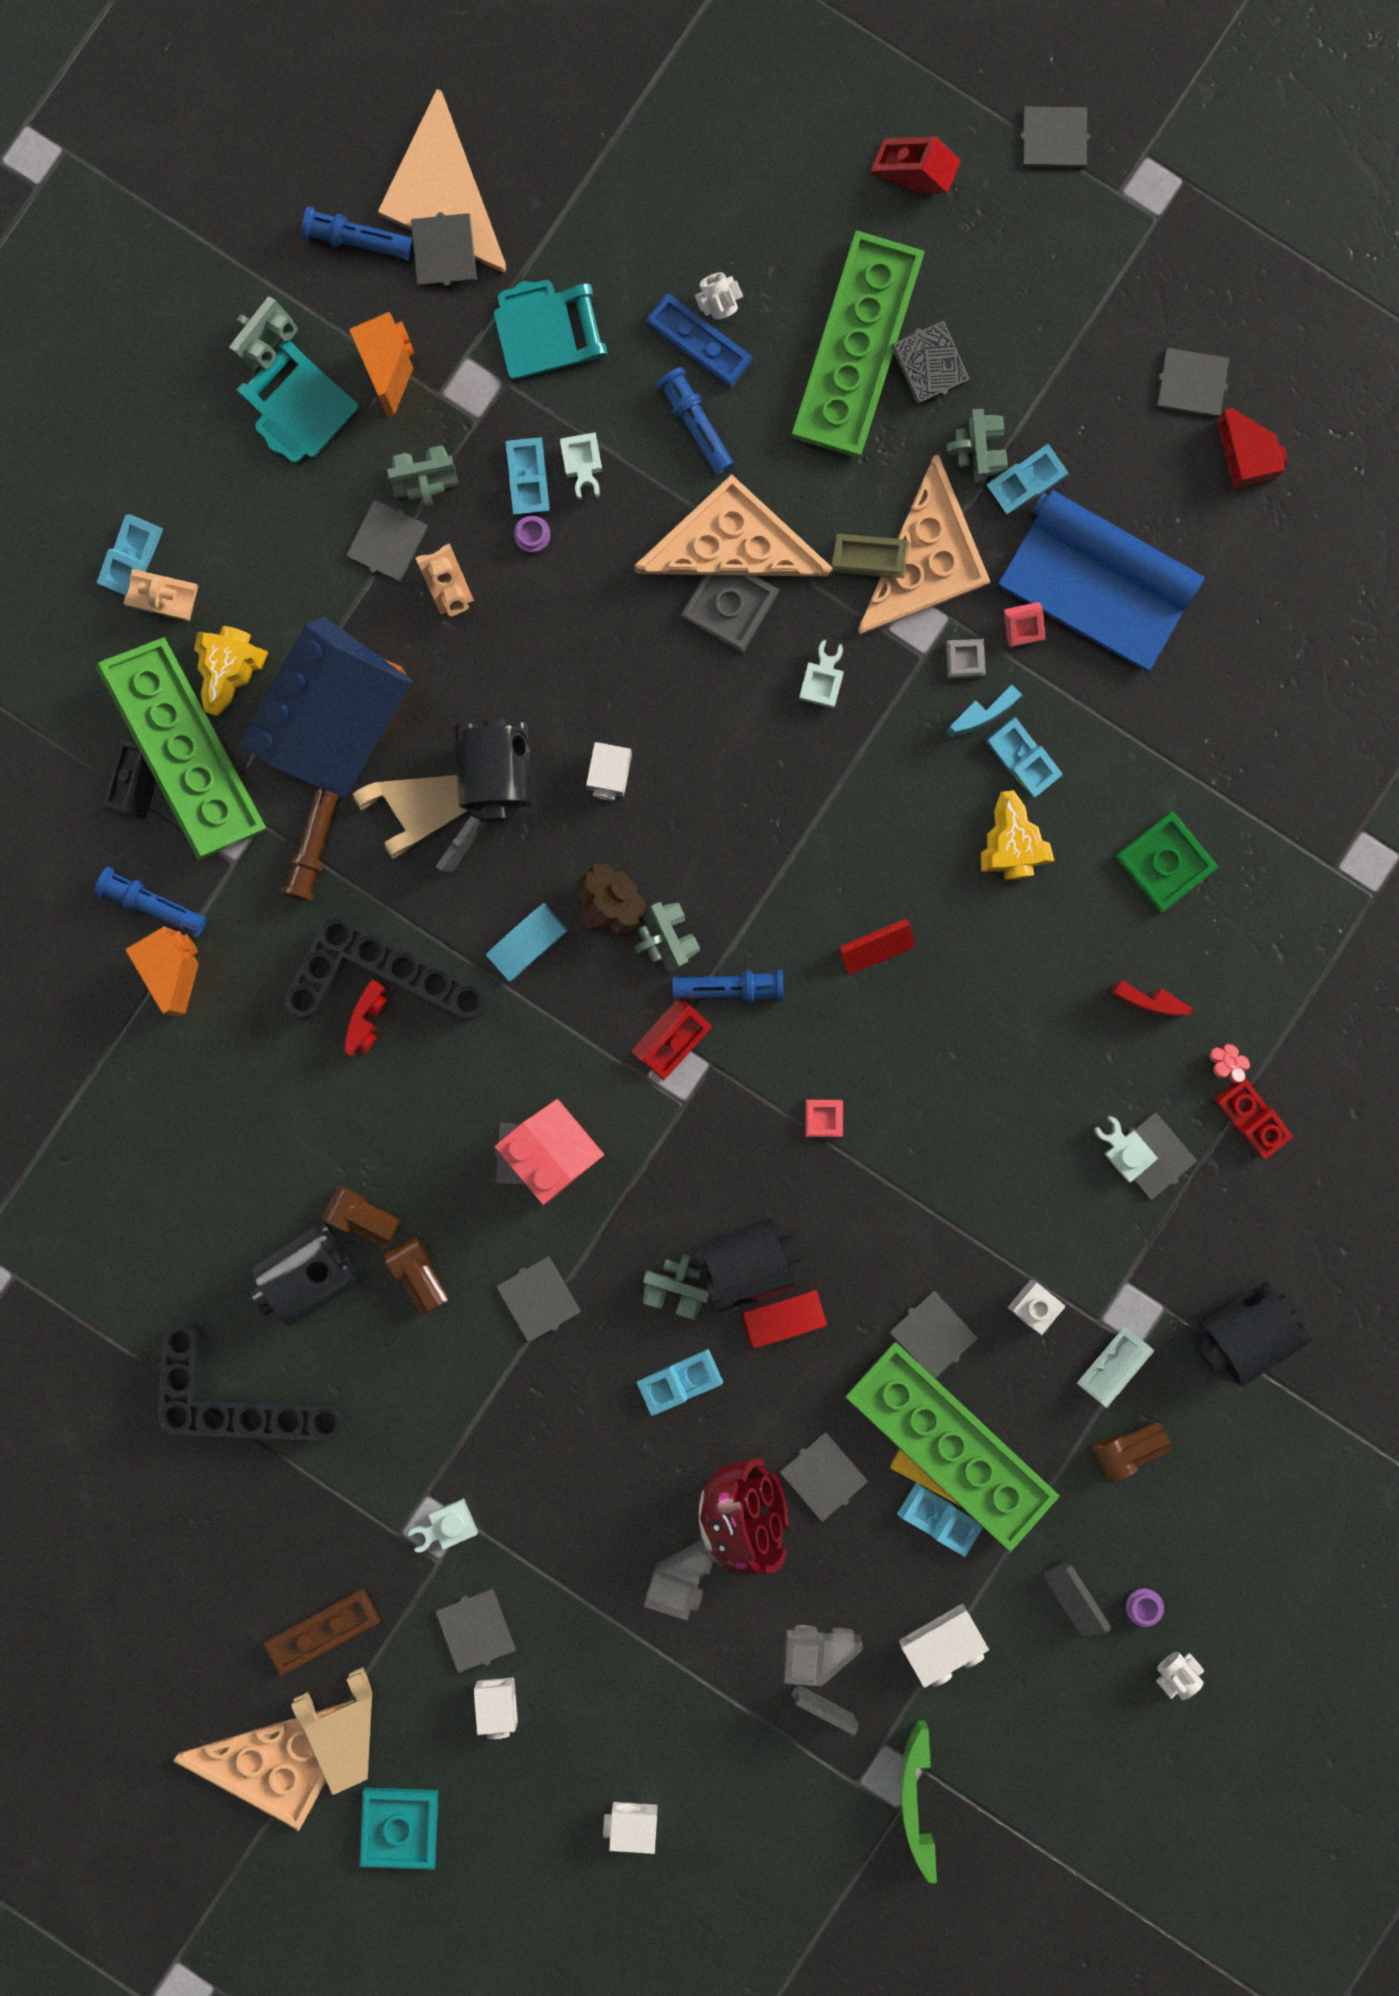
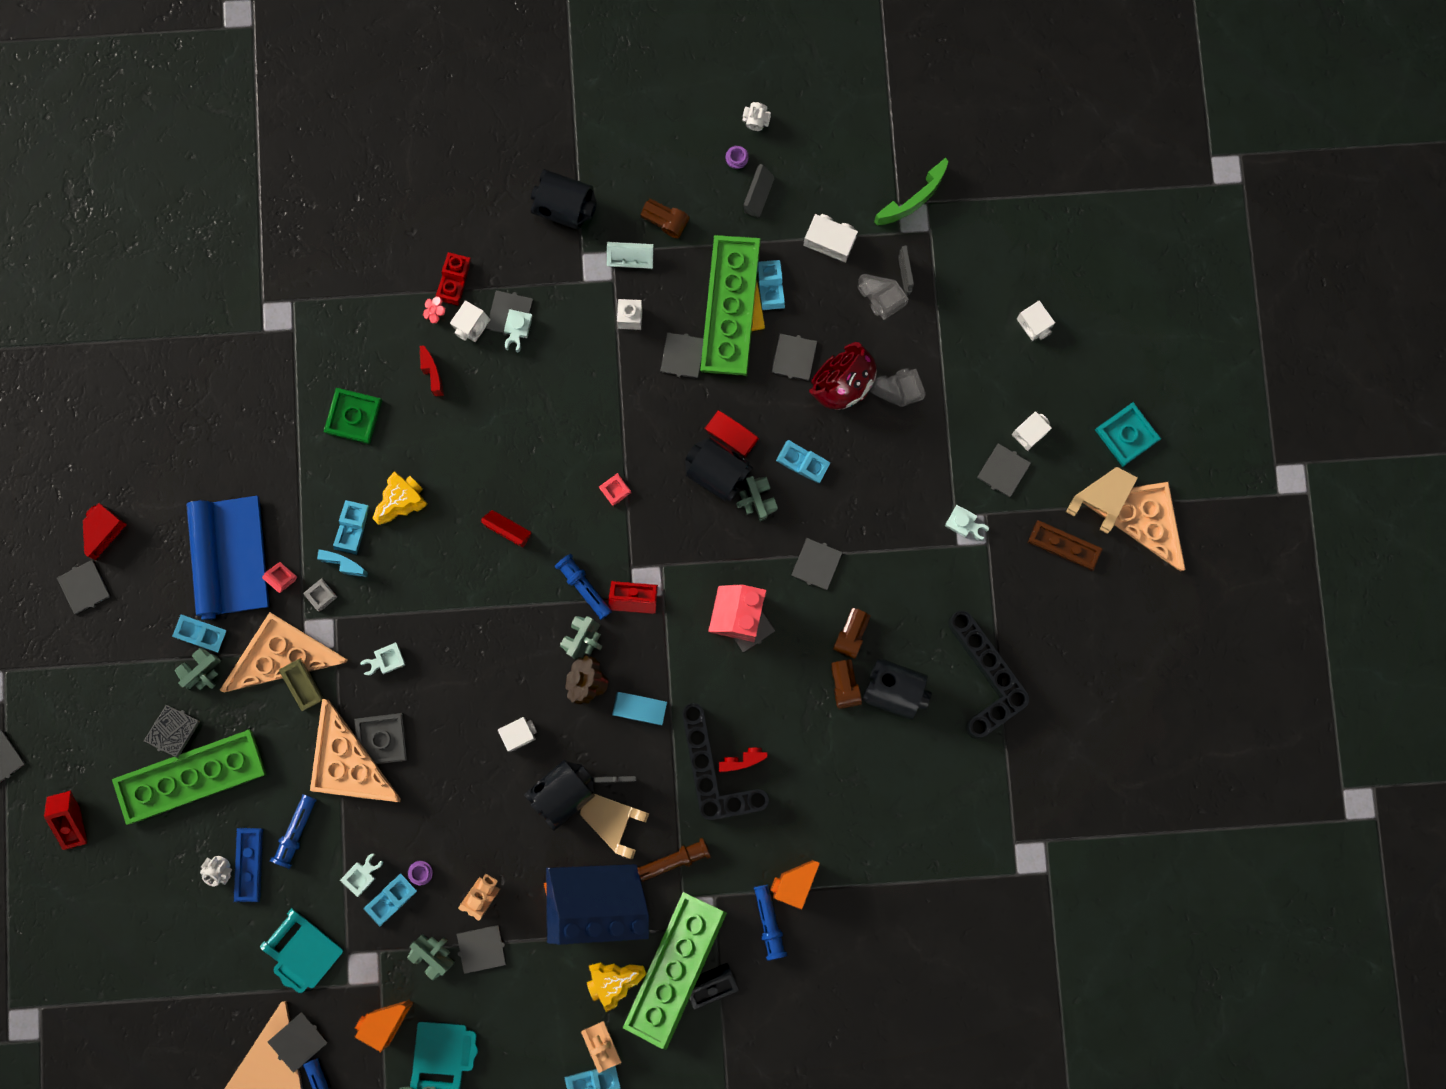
camera: 130 degrees left, 5 degrees down
none -> white brick [450,301,490,342]

